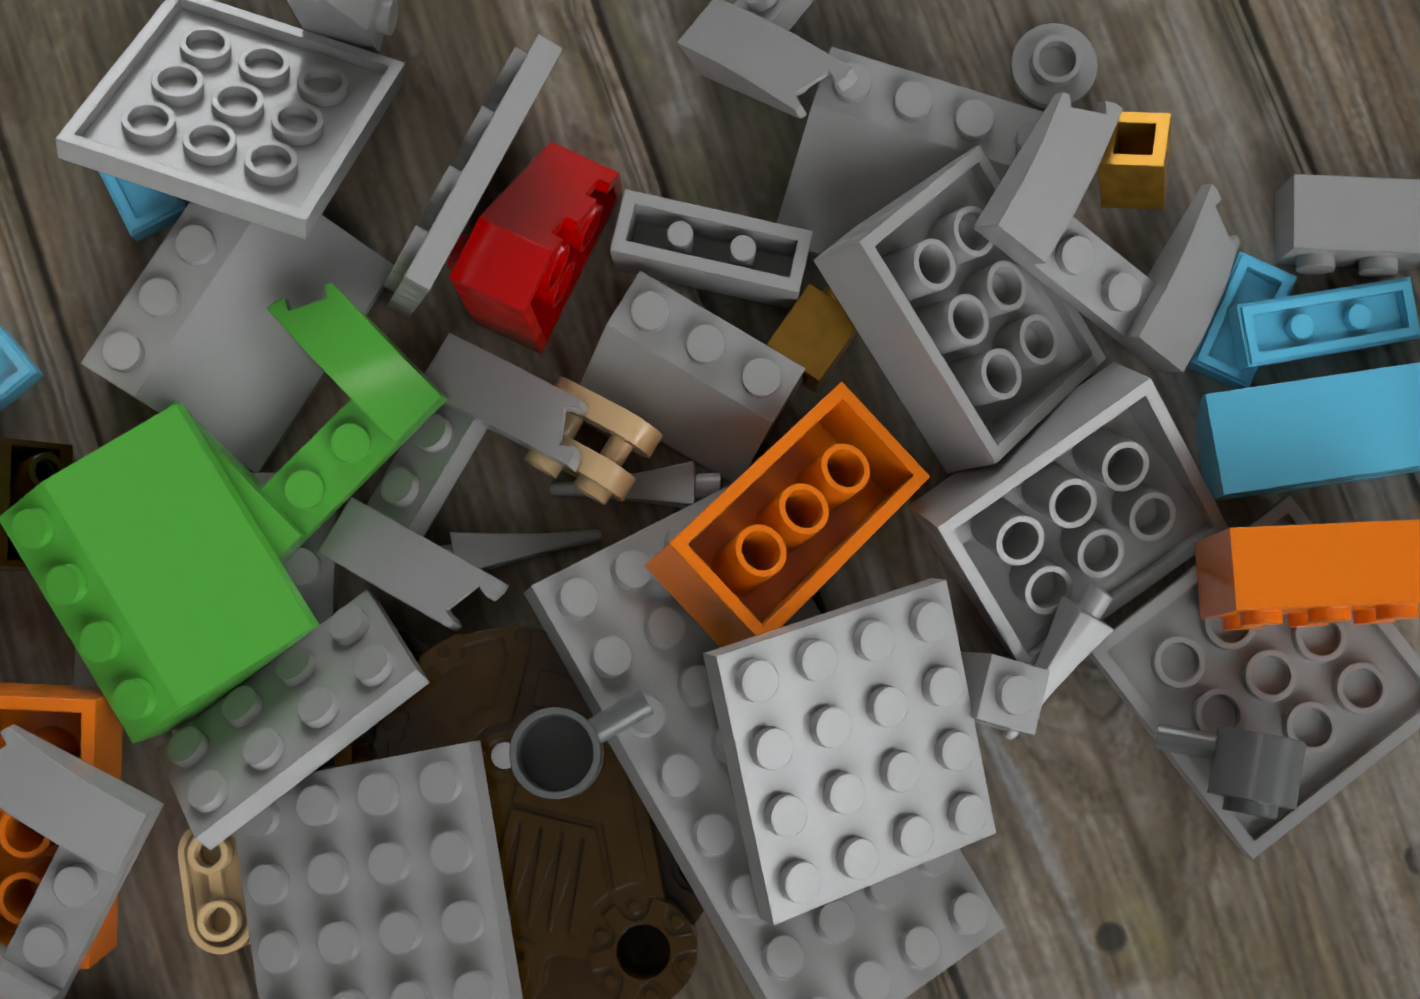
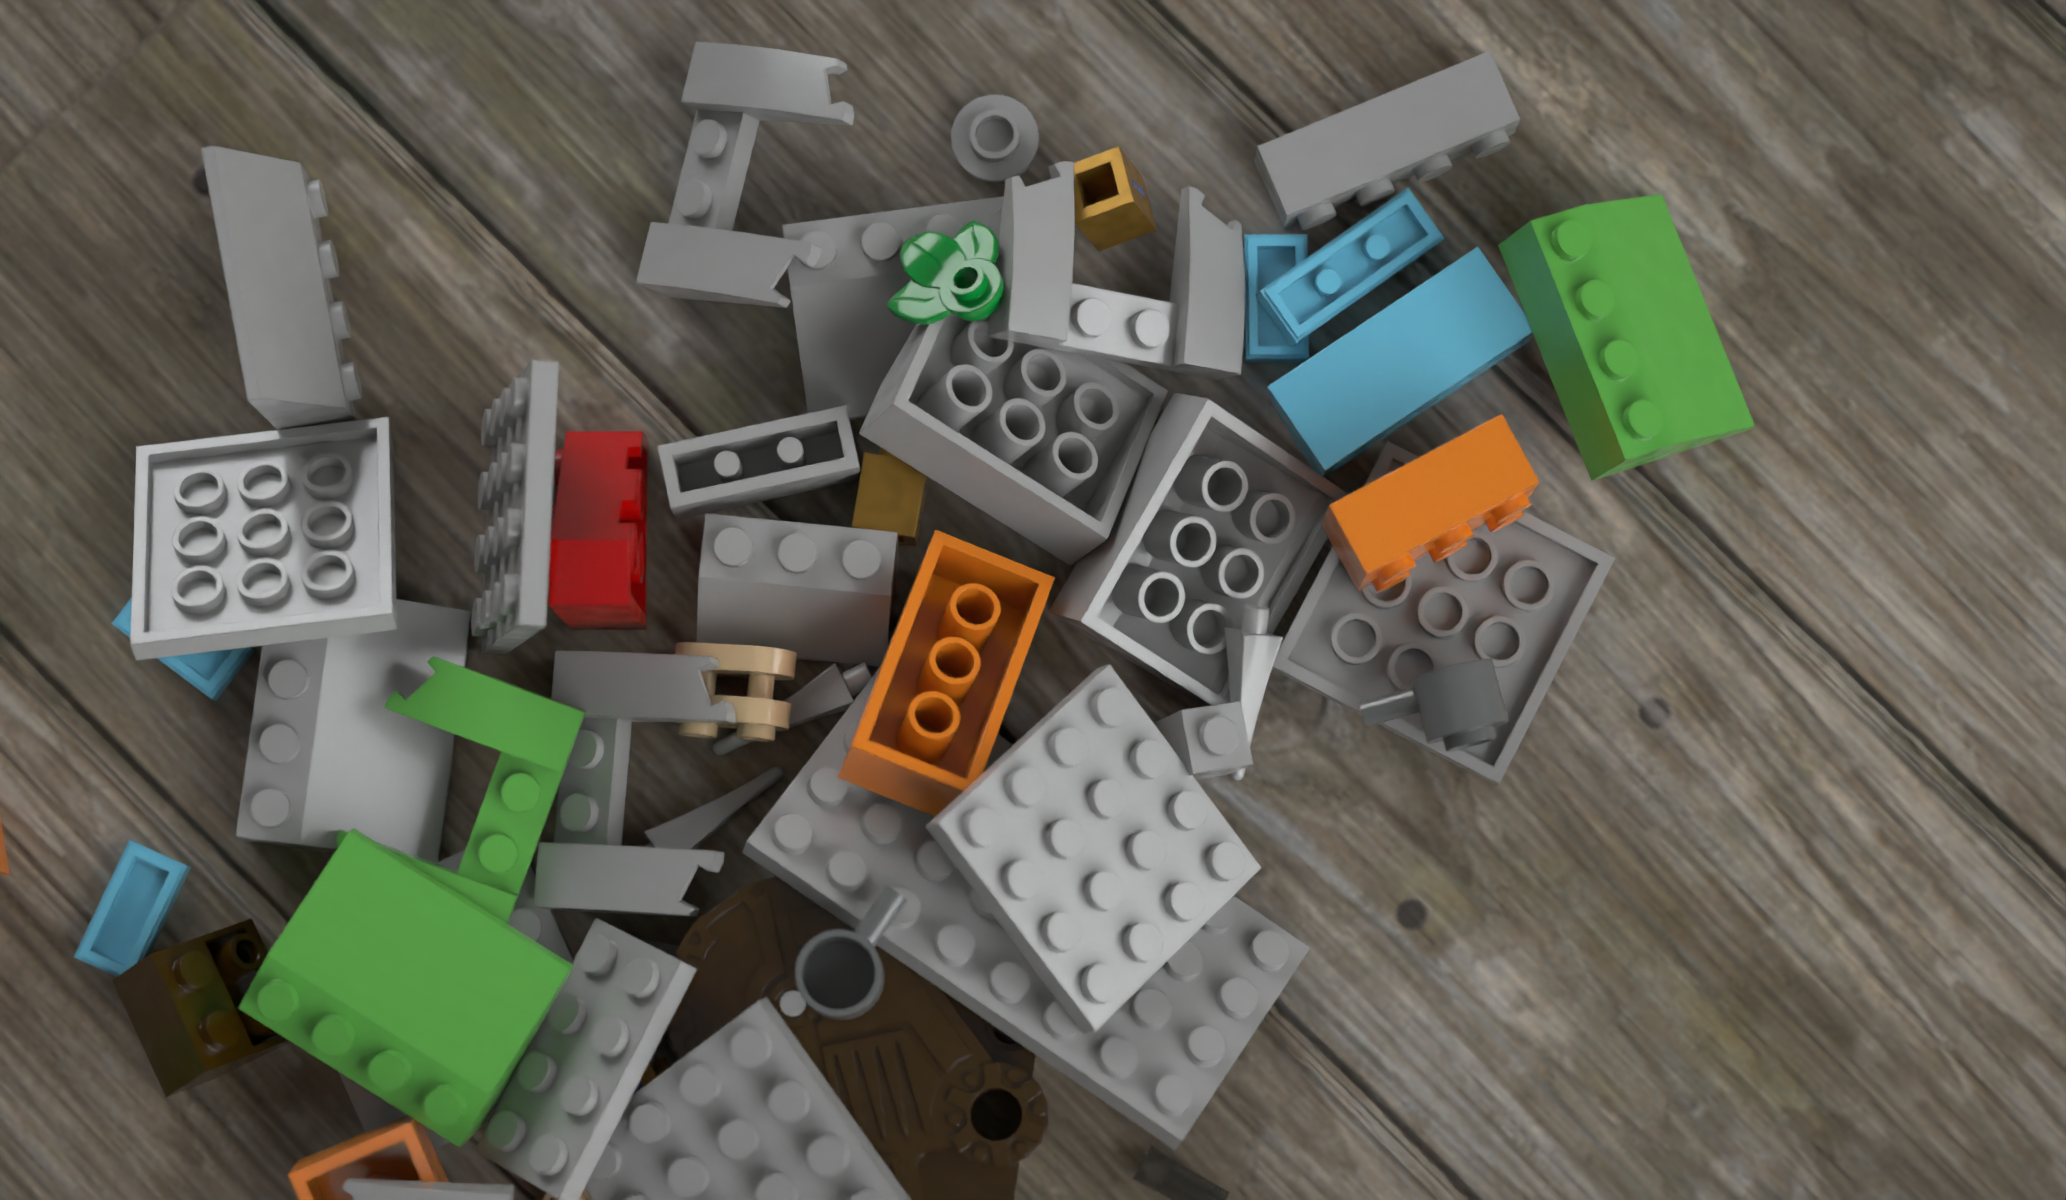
camera: 25 degrees left, 0 degrees up
none -> green plate [887,221,1004,325]

